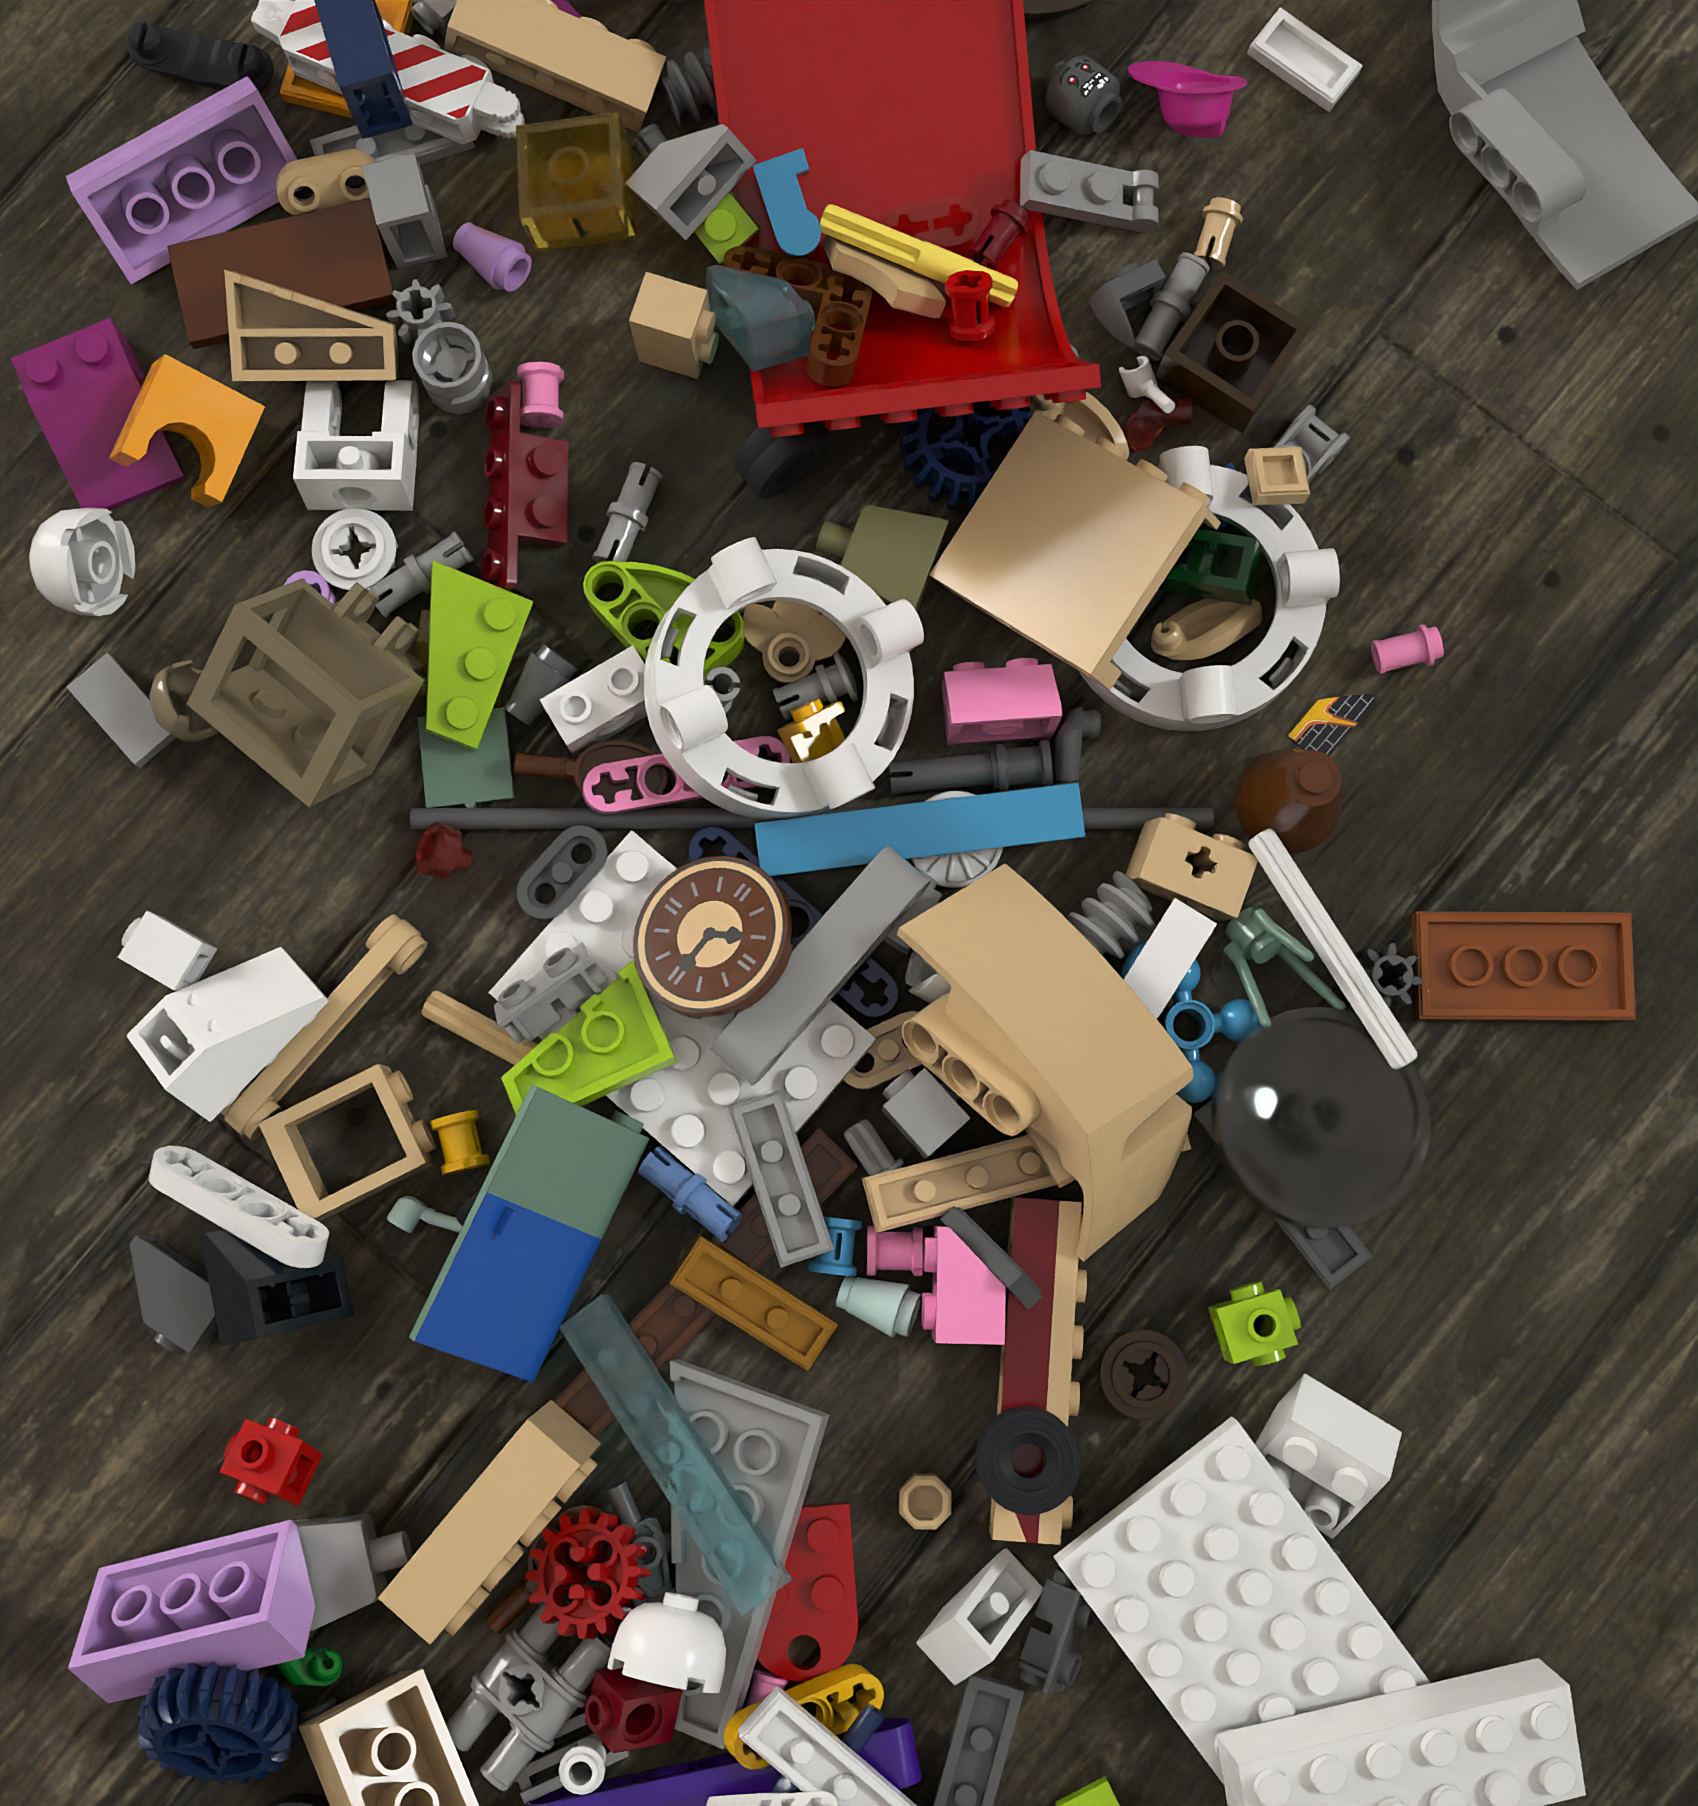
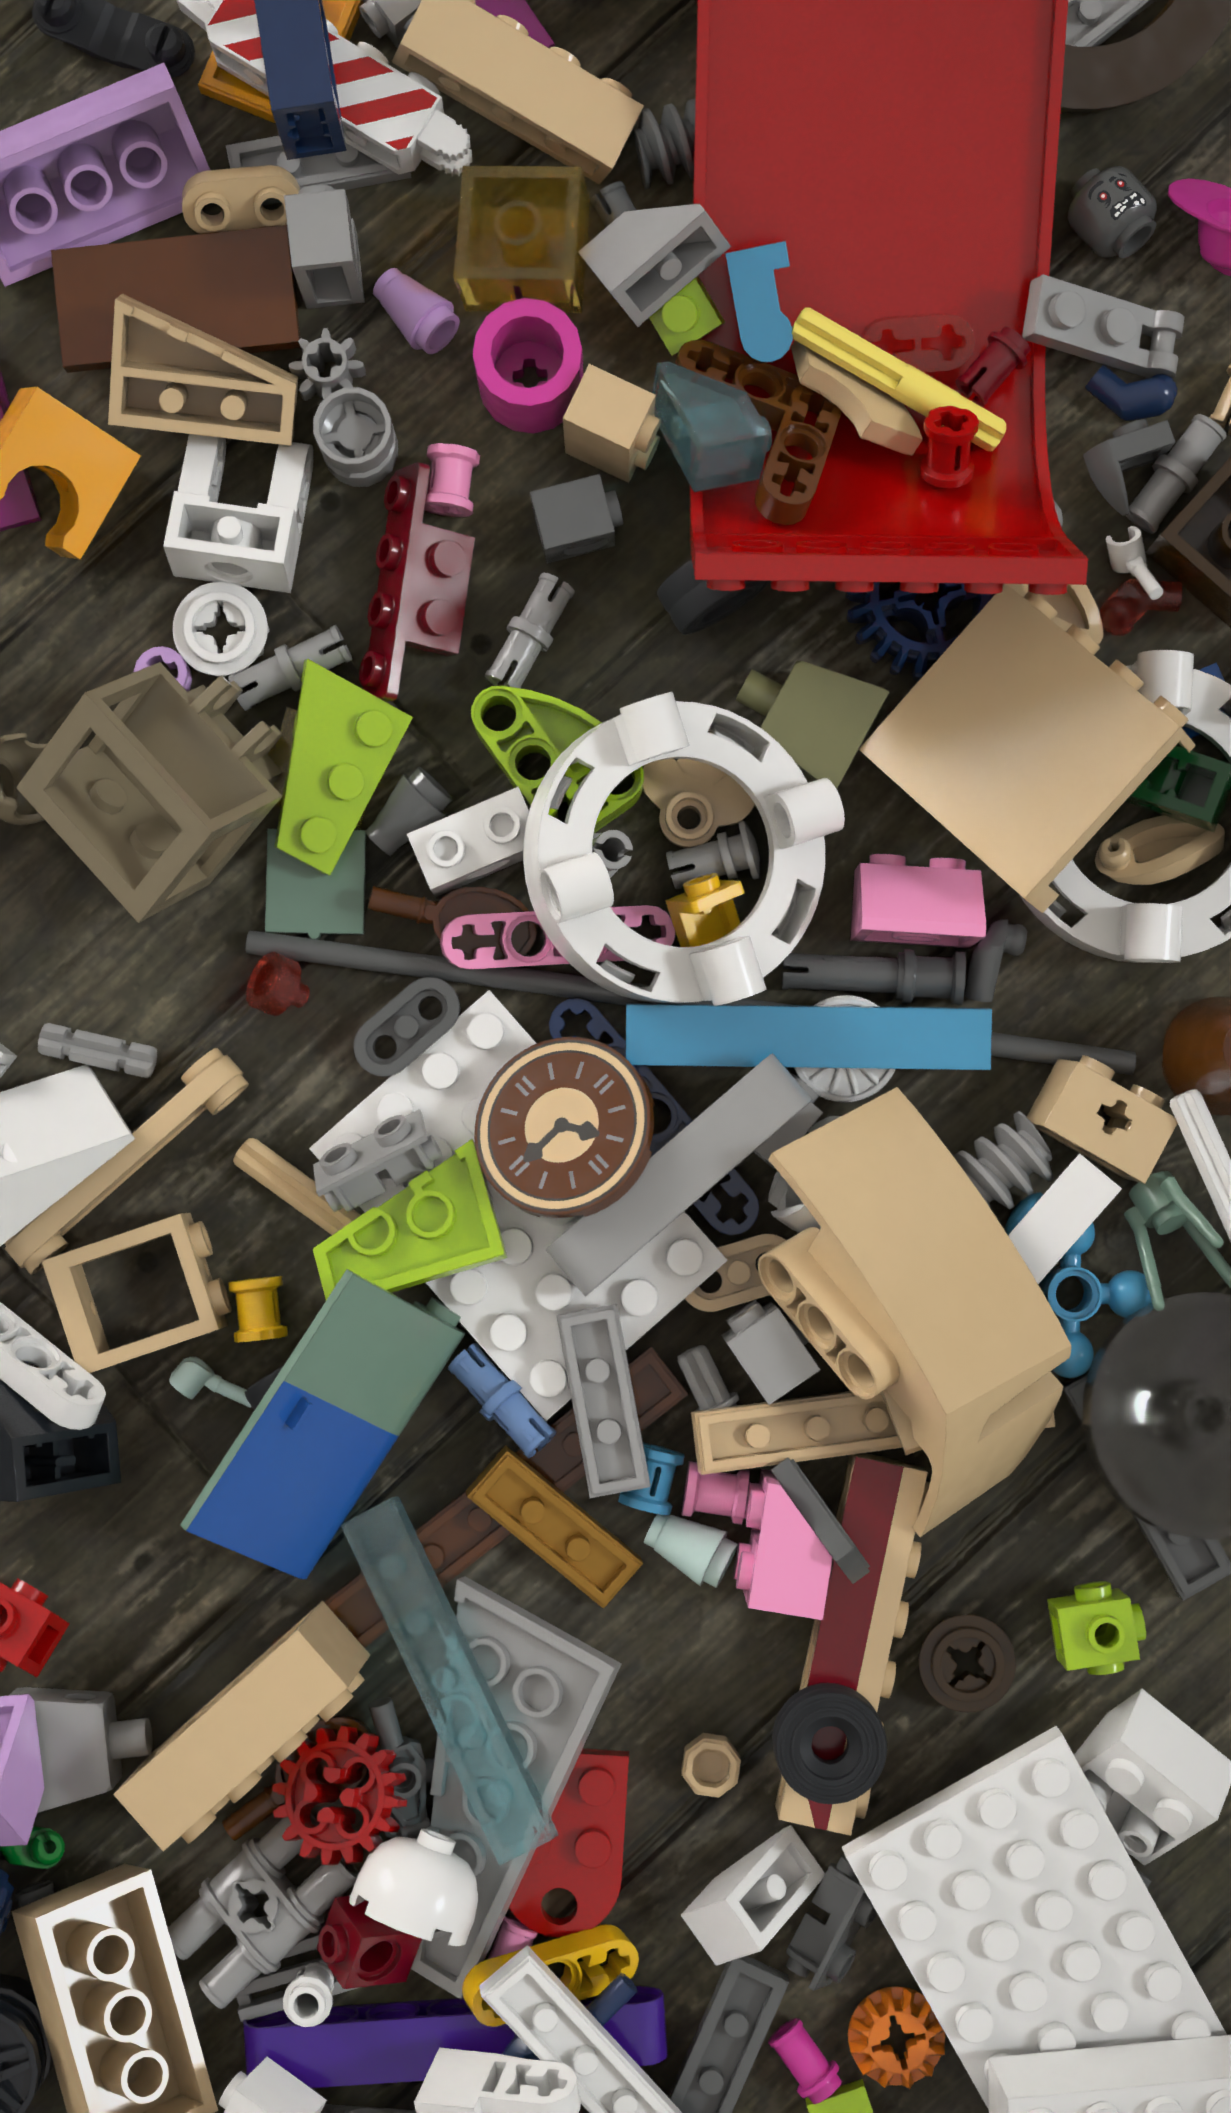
camera: 10 degrees right, 5 degrees up
none -> light grey axle [38,1023,157,1078]
none -> dark pink piece [473,298,583,434]
none -> dark grey brick [530,474,623,564]
none -> dark pink pin [768,2018,842,2104]
none -> orange gear [848,1986,945,2089]
none -> dark blue arm [1085,365,1177,422]

